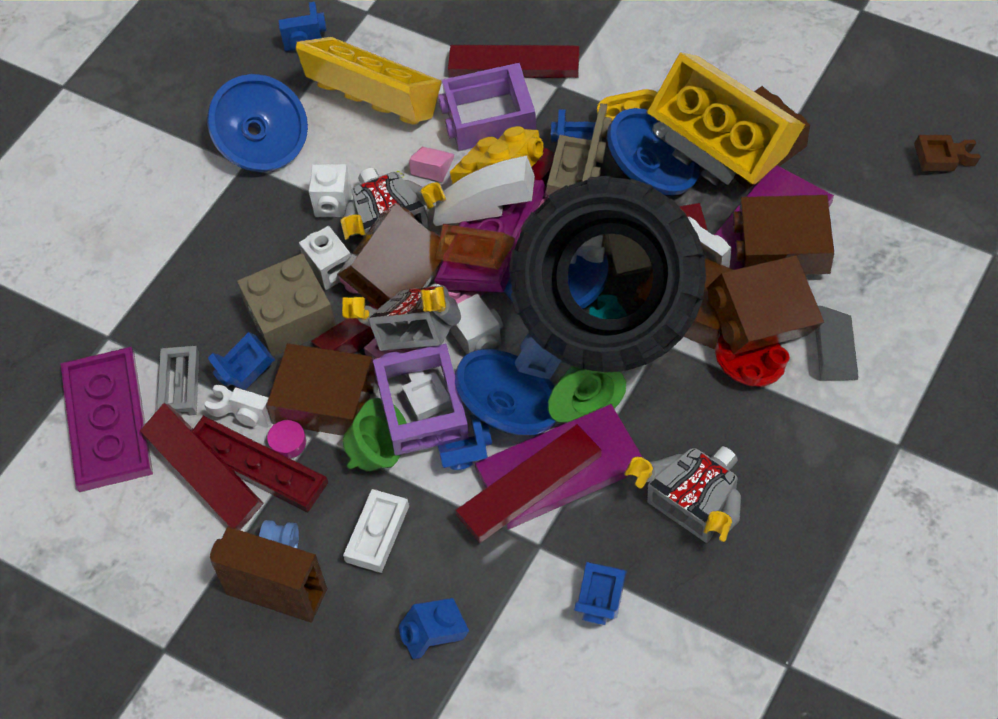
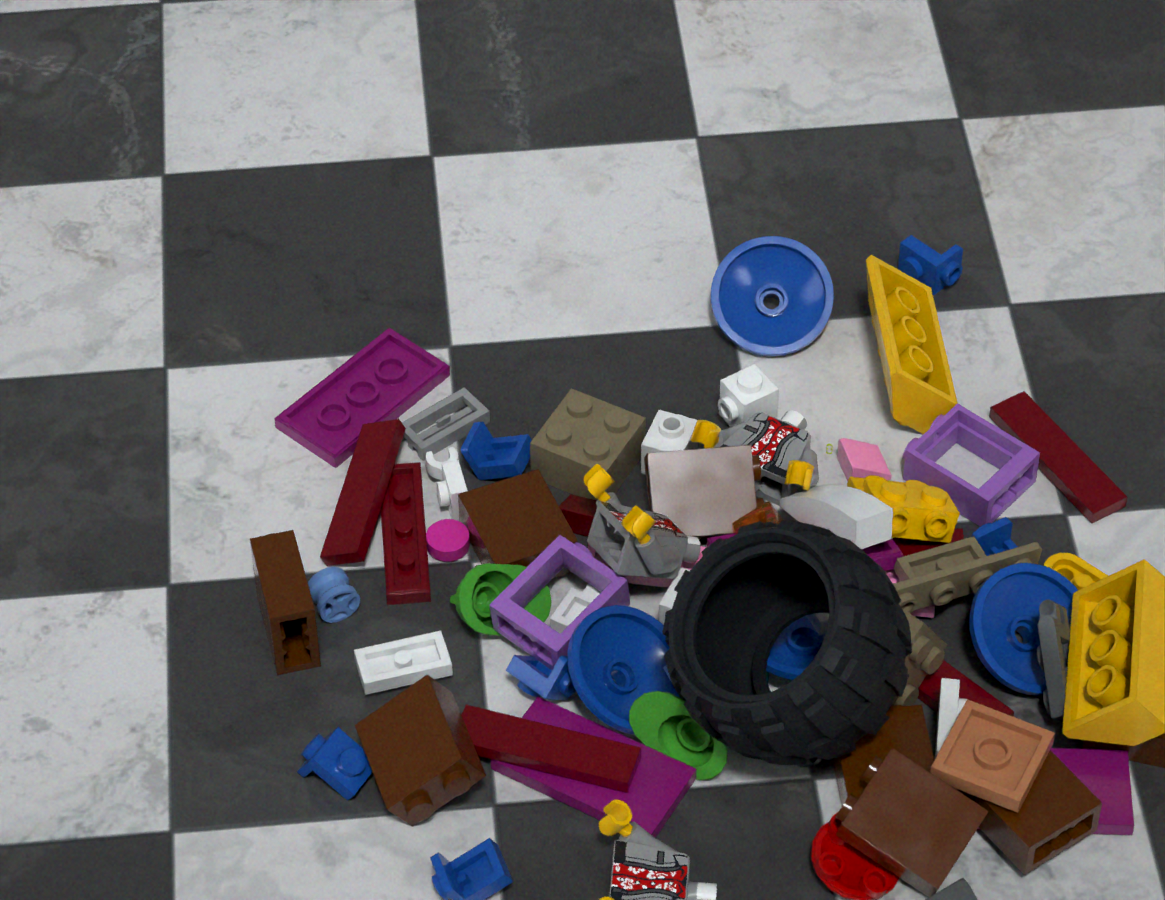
camera: 50 degrees right, 10 degrees down
none -> reddish brown brick [355,674,486,826]
none -> nougat plate [930,699,1055,813]

